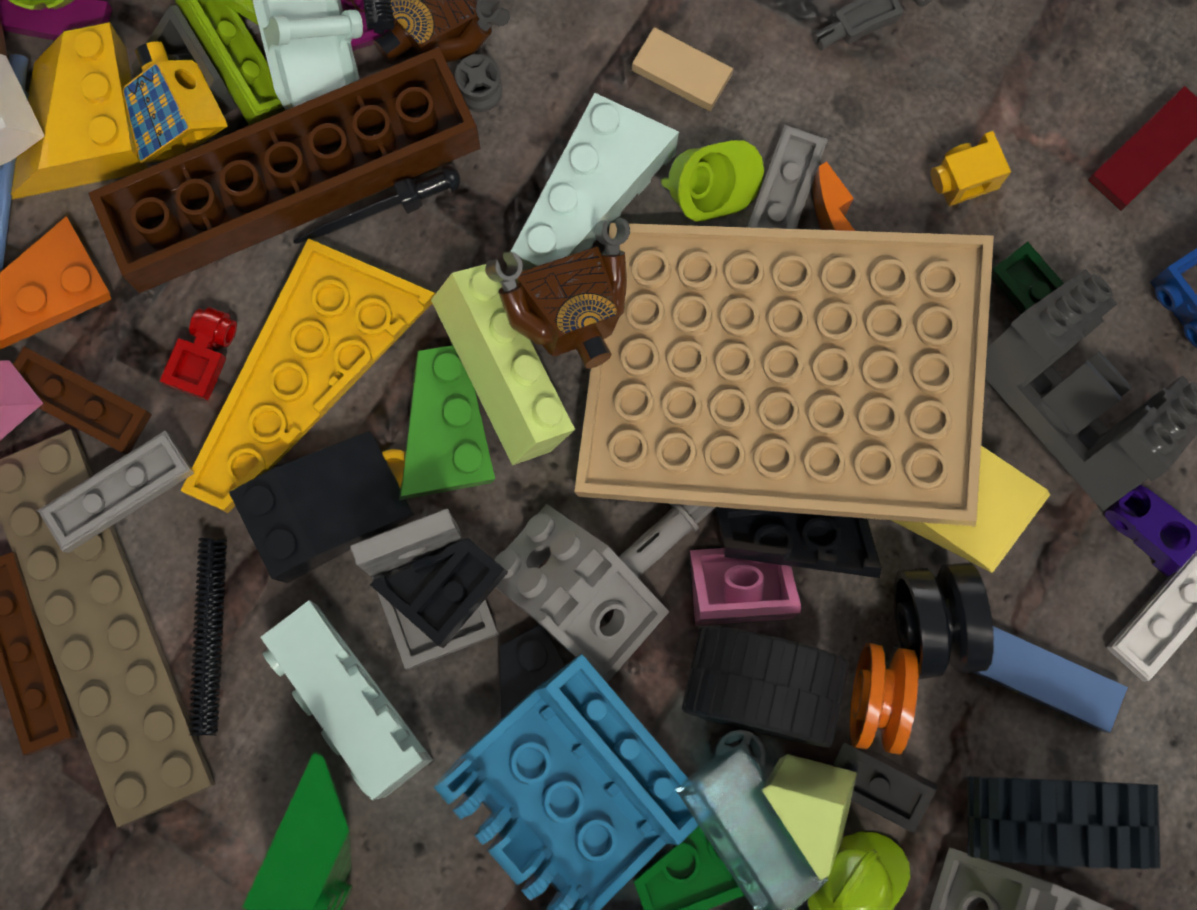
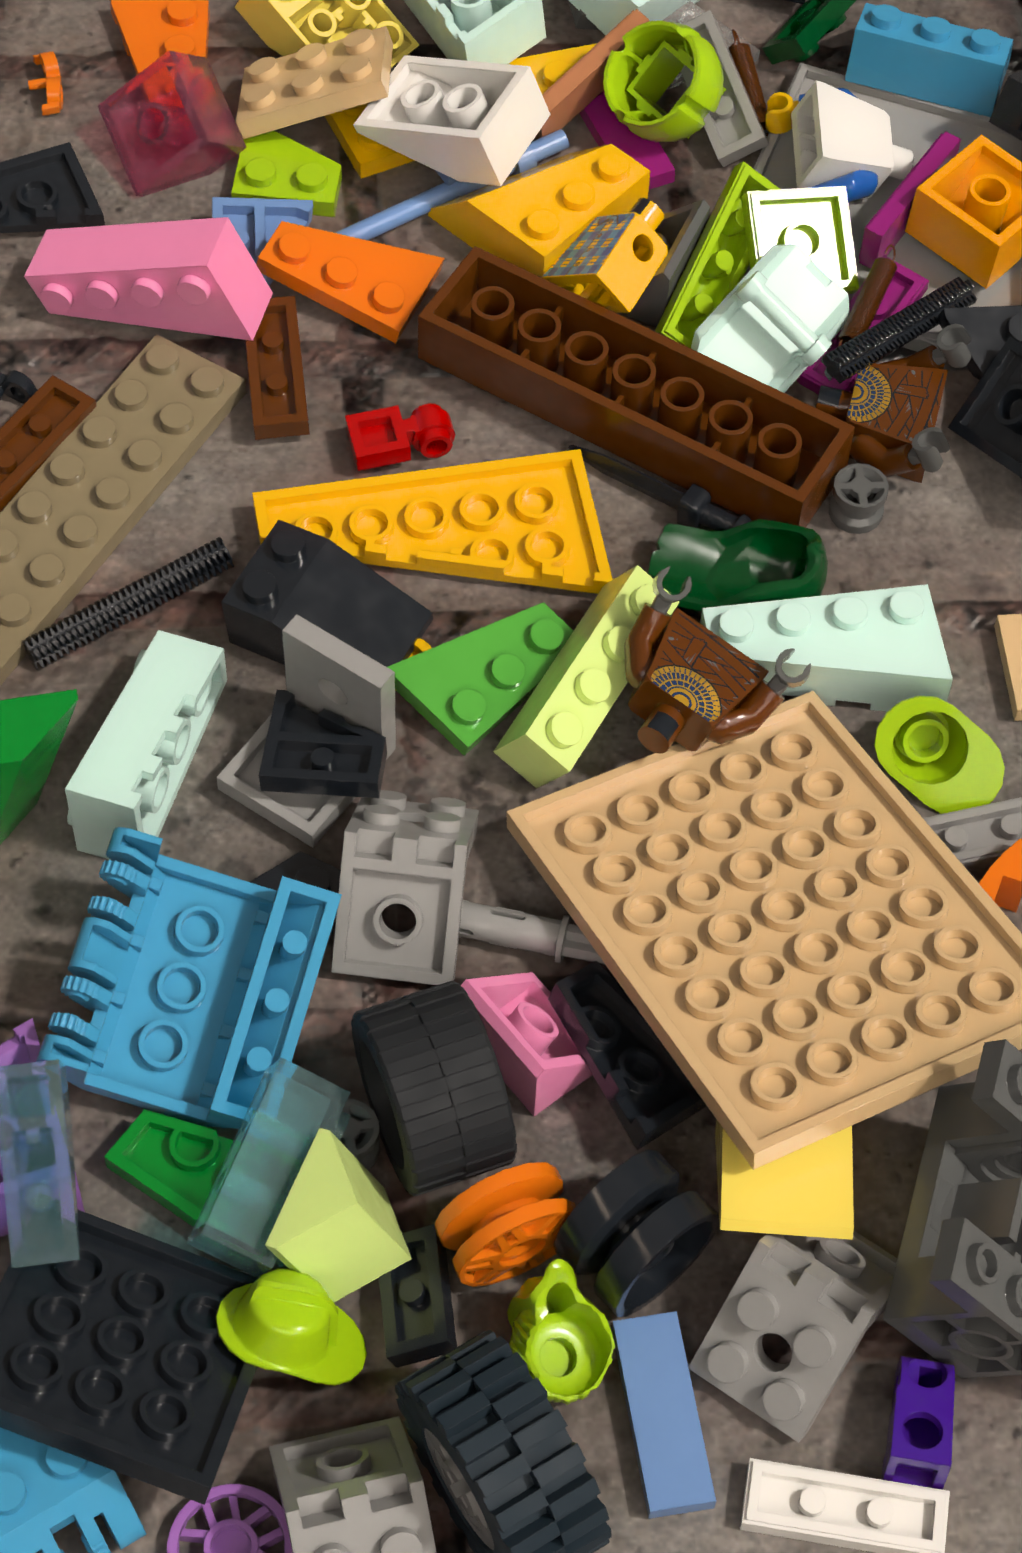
camera: 55 degrees right, 20 degrees down
light grey tile [38,431,194,553] -> none
none -> lime hair [507,1258,615,1405]
none -> dark green hair [647,519,828,614]
none -> light grey bracket [688,1231,897,1443]

